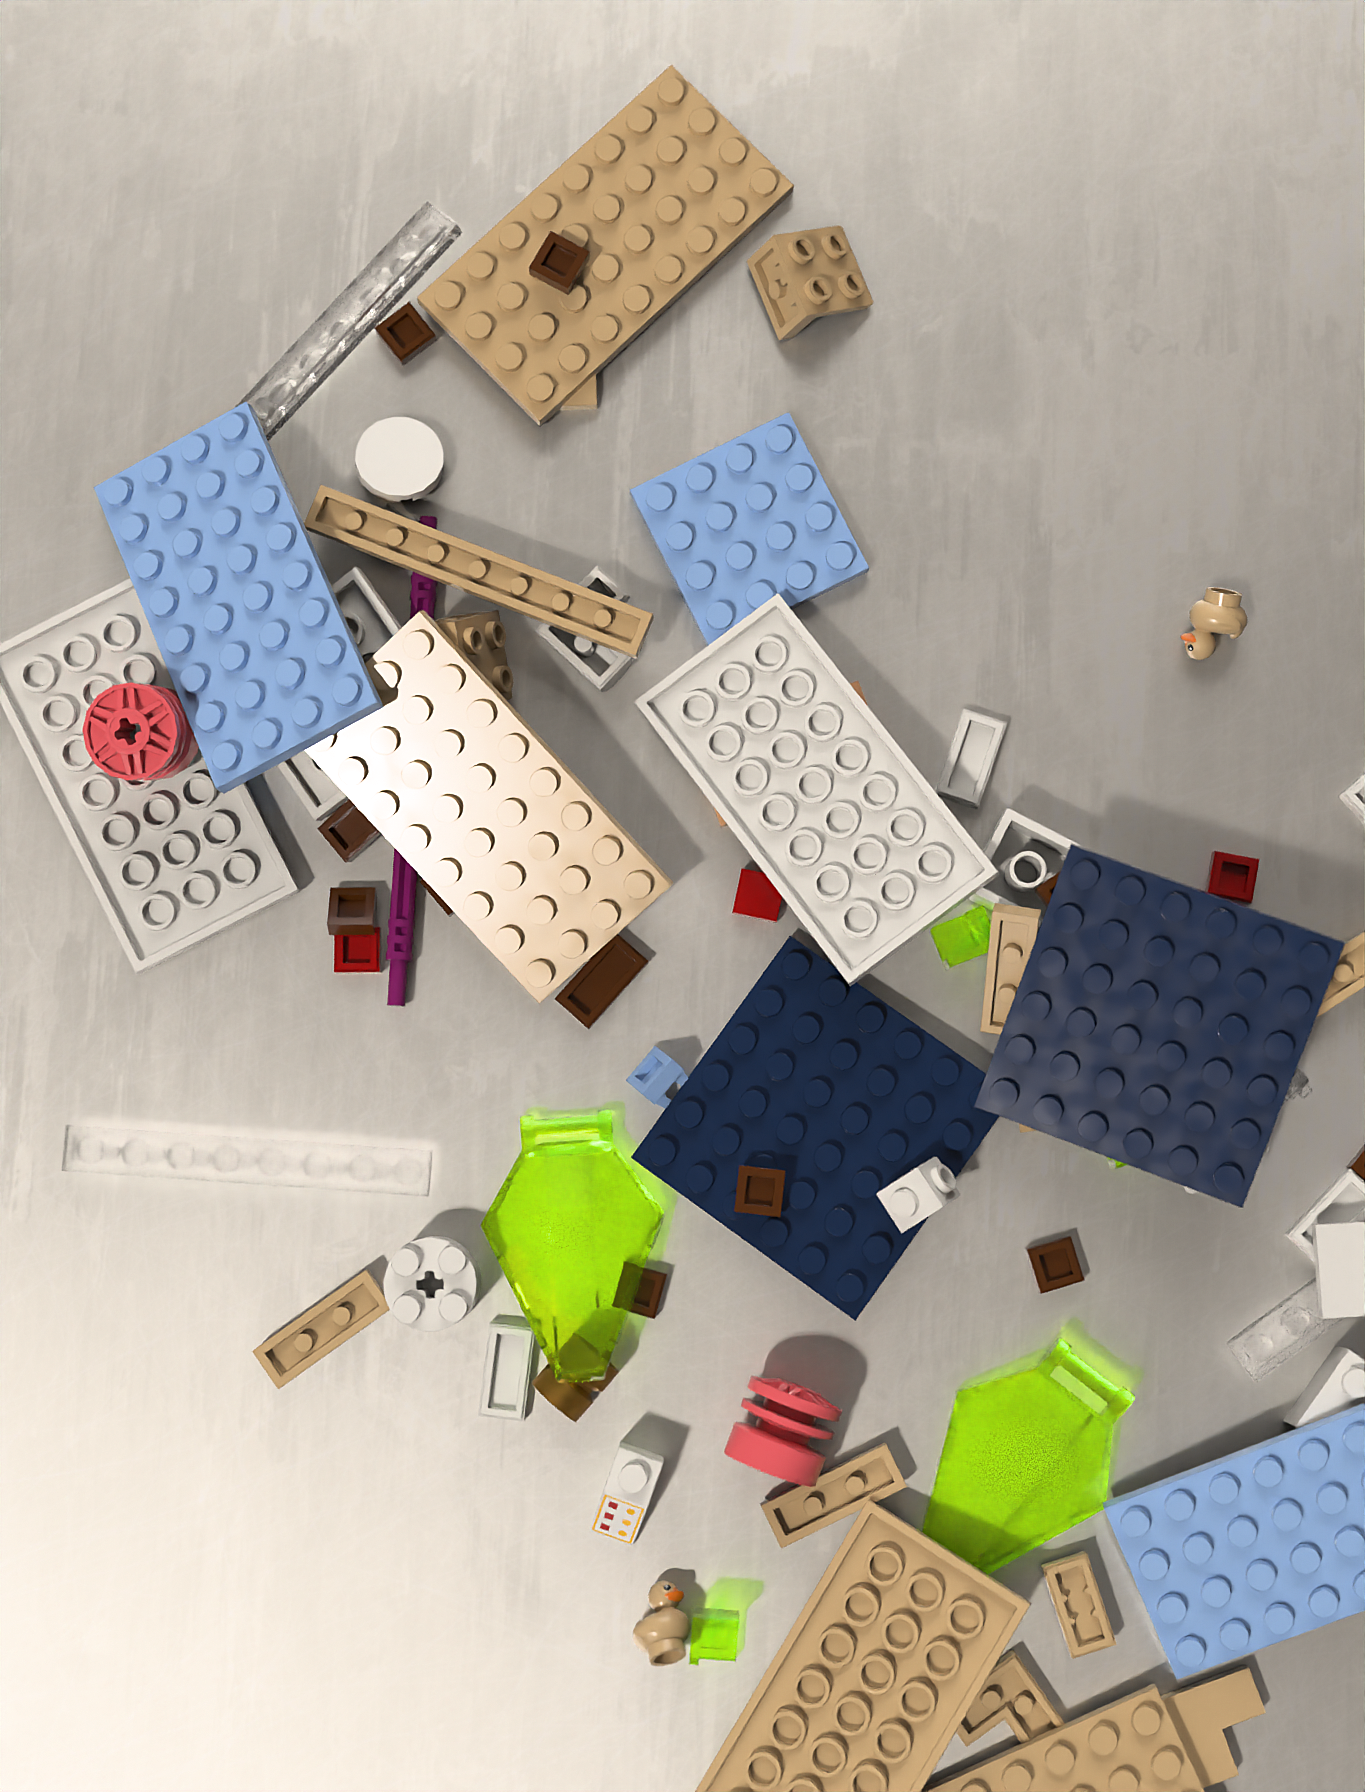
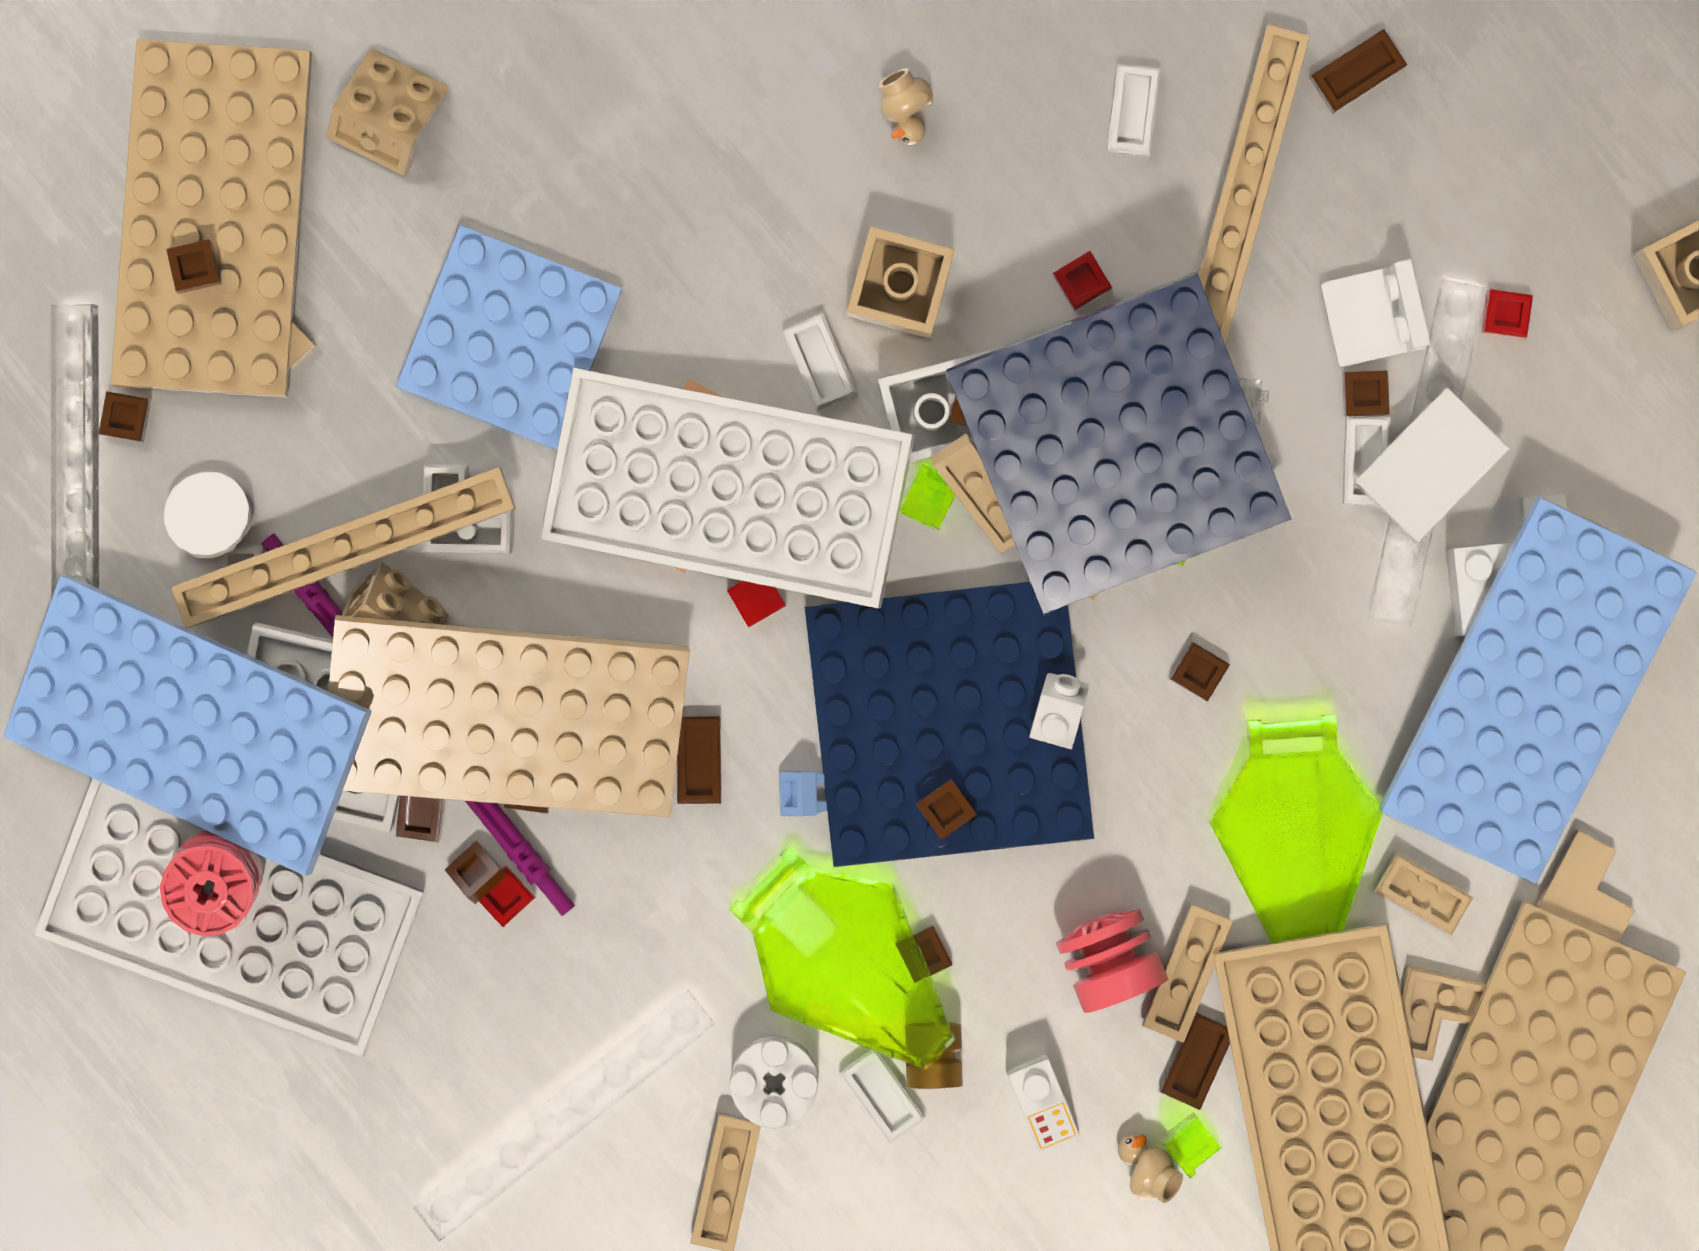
camera: 50 degrees left, 5 degrees up
none -> tan brick [847,227,955,339]
none -> reddish brown tile [1159,1012,1230,1110]

